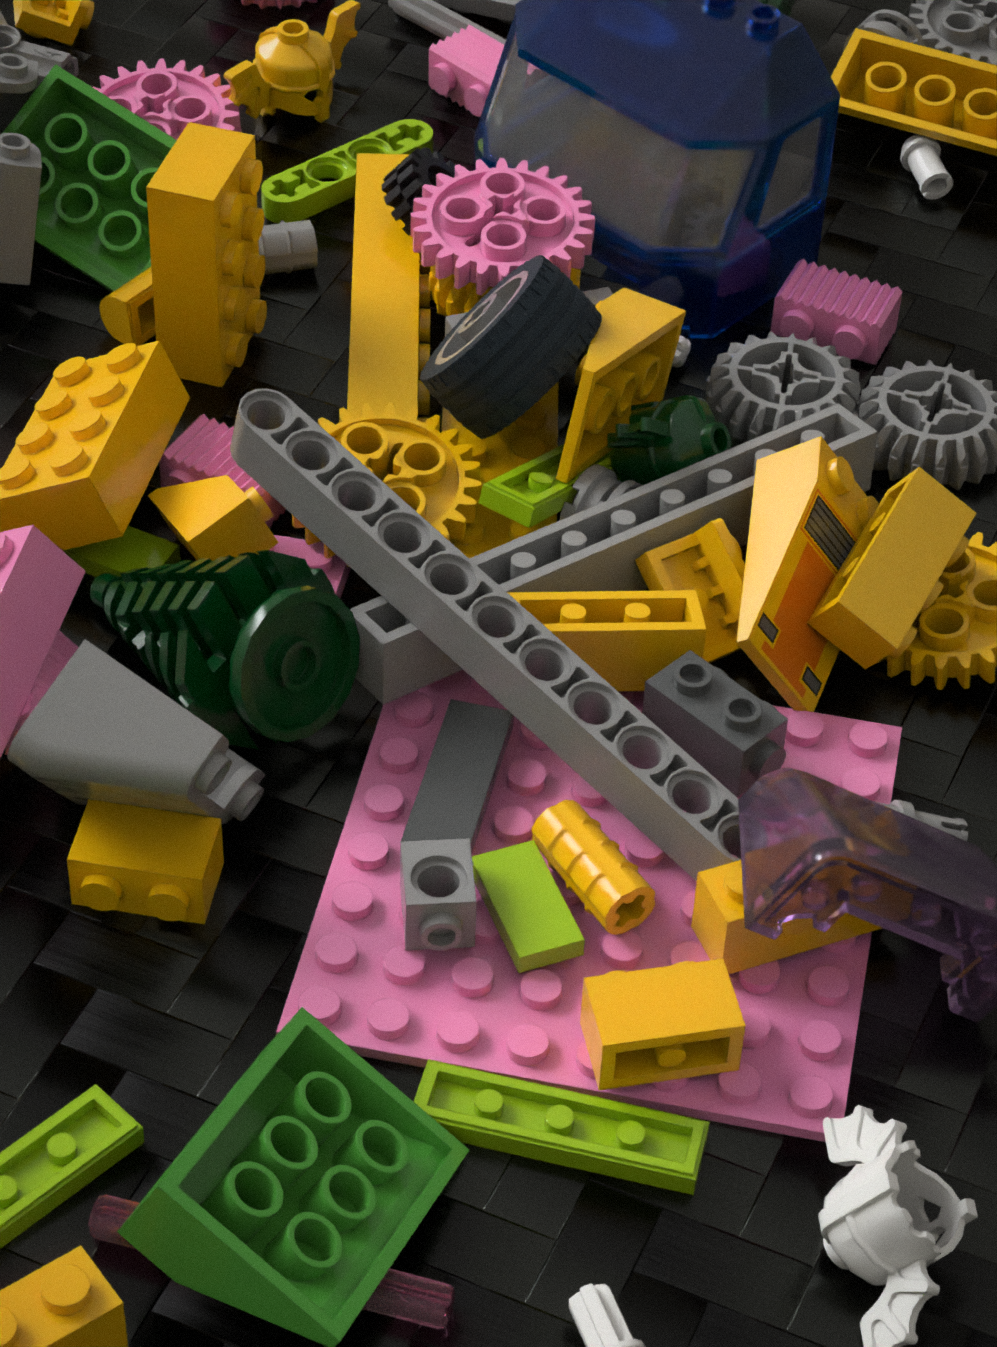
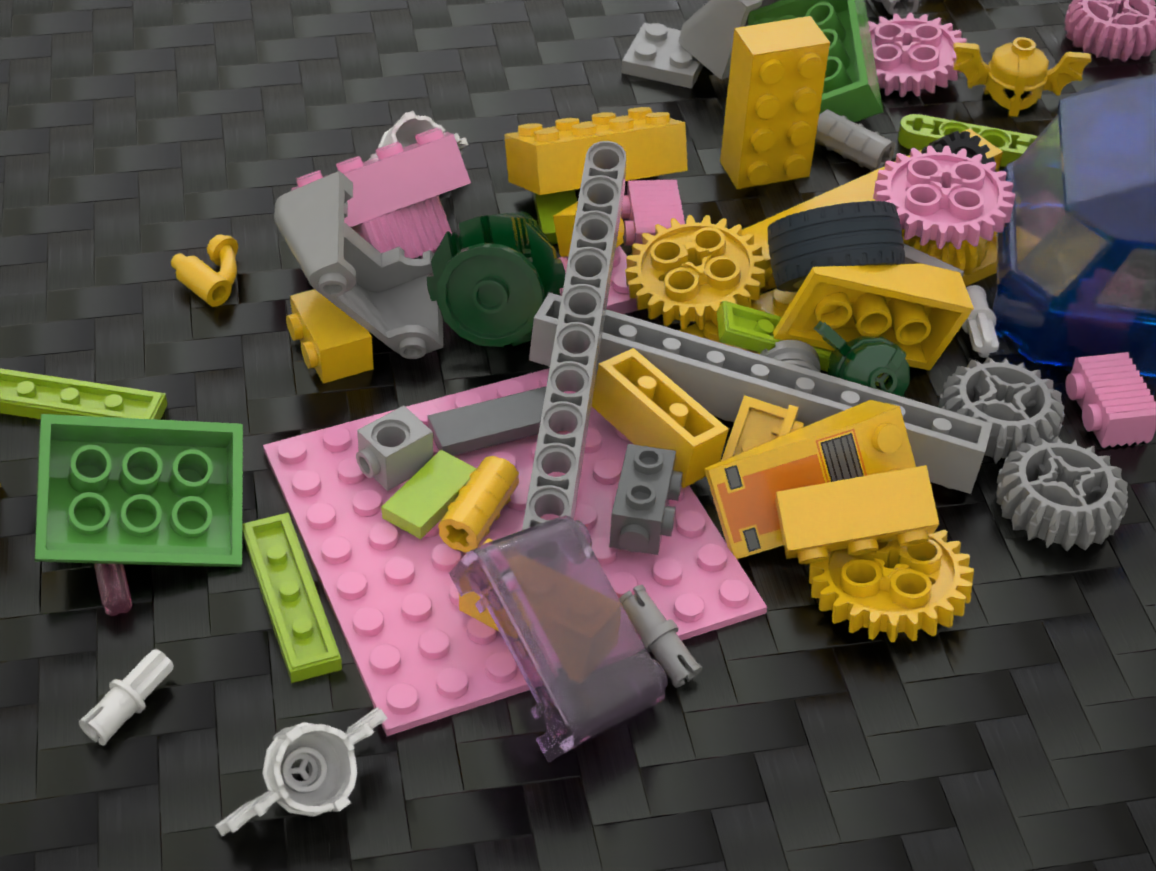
camera: 55 degrees right, 0 degrees up
yellow brick [580,958,746,1090] -> none

